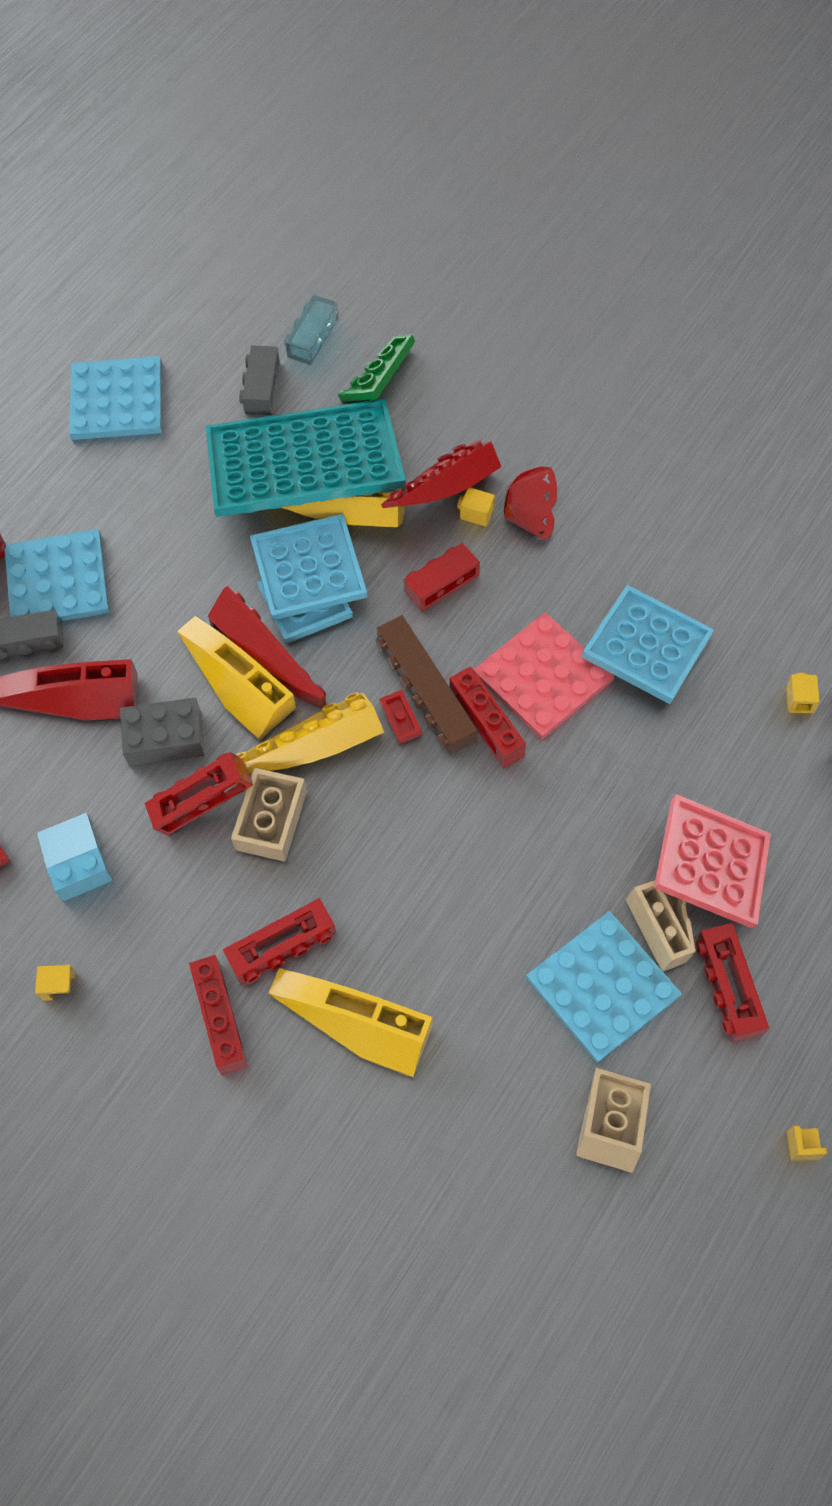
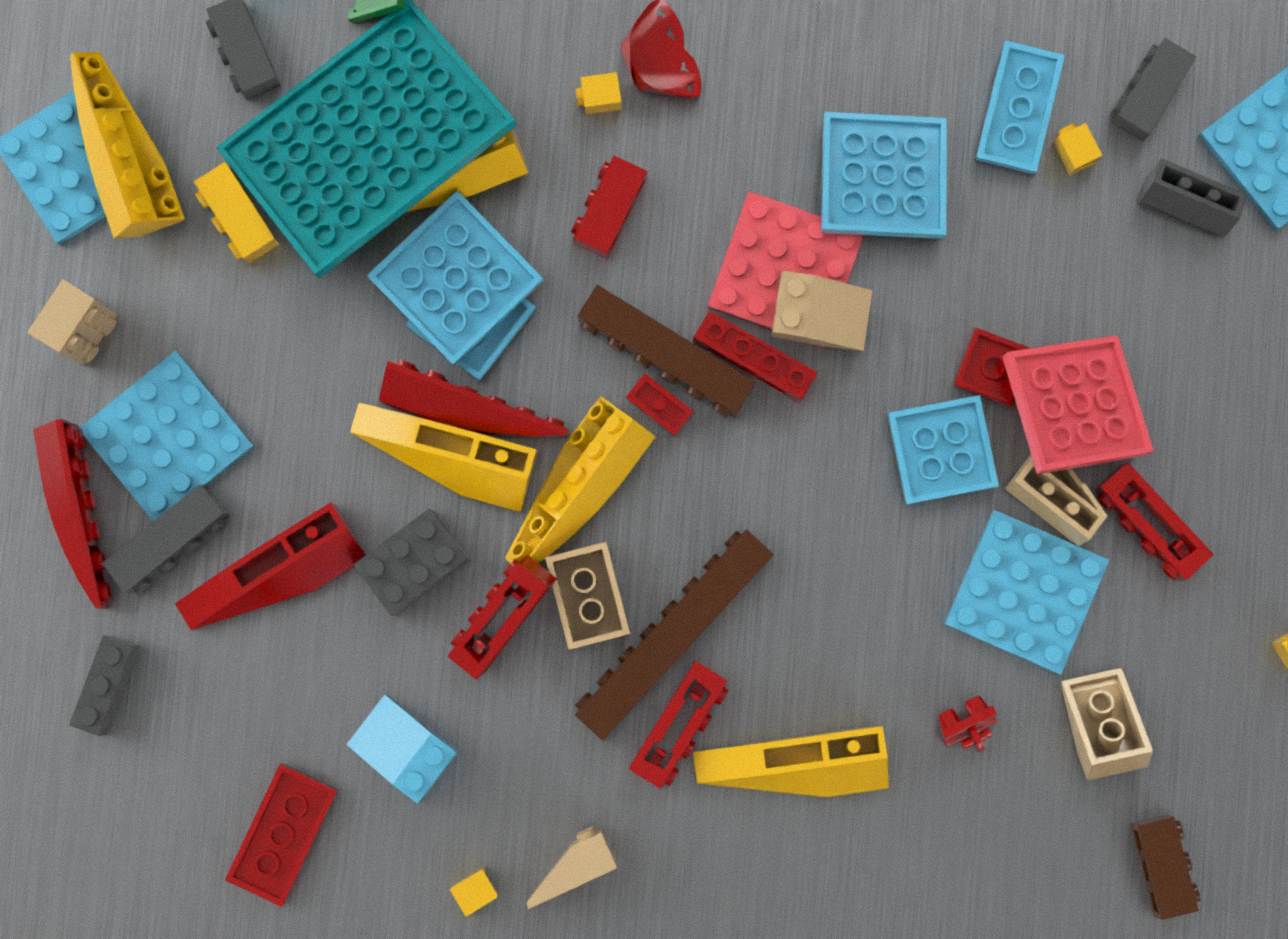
camera: 30 degrees left, 20 degrees up
red brick [189,955,248,1076] -> none
red wedge [381,440,502,508] -> none
none -> tan brick [27,279,118,366]
none -> yellow wedge [70,52,185,239]
none -> yellow brick [194,162,280,264]
none -> tan slope [526,826,618,909]
none -> reddish brown brick [575,529,774,741]
none -> tan slope [771,270,873,352]
none -> medium azure plate [887,395,999,505]
none -> red hips [939,696,997,753]
none -> red plate [952,327,1031,408]
none -> medium azure plate [975,40,1065,175]
none -> reddish brown brick [1130,815,1200,920]

